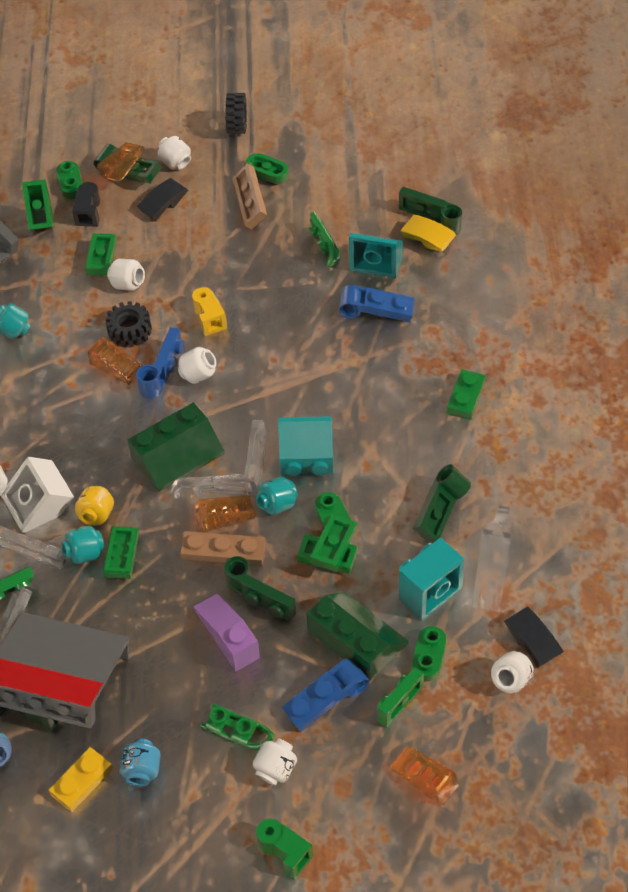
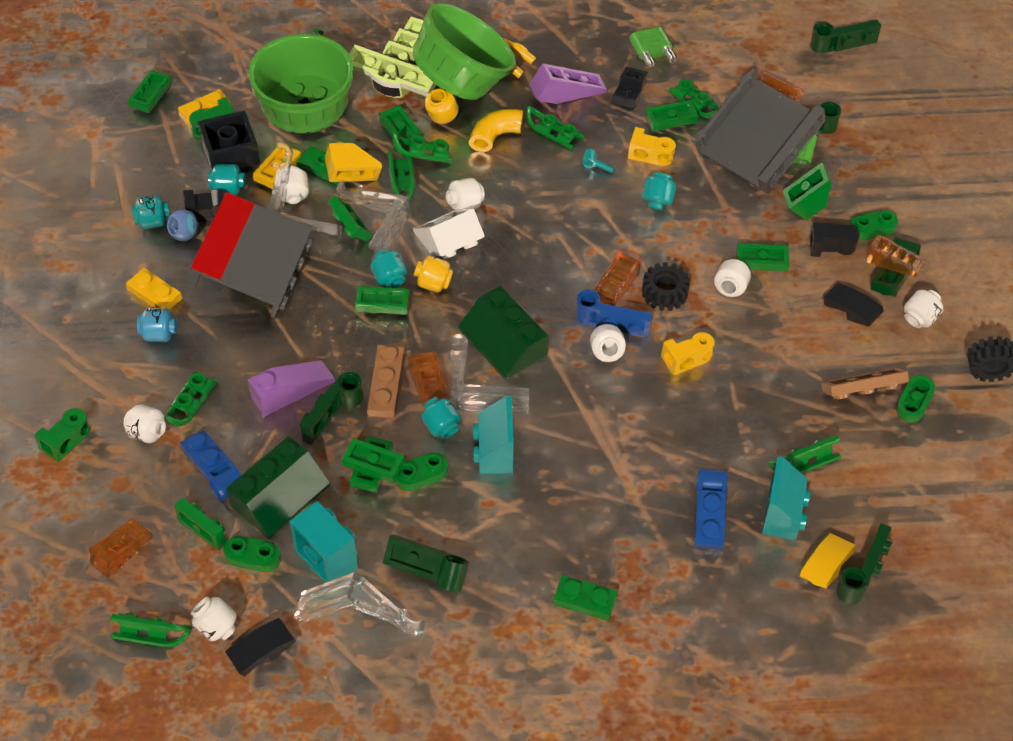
camera: 85 degrees right, 0 degrees up
none -> green piece [110,613,192,647]

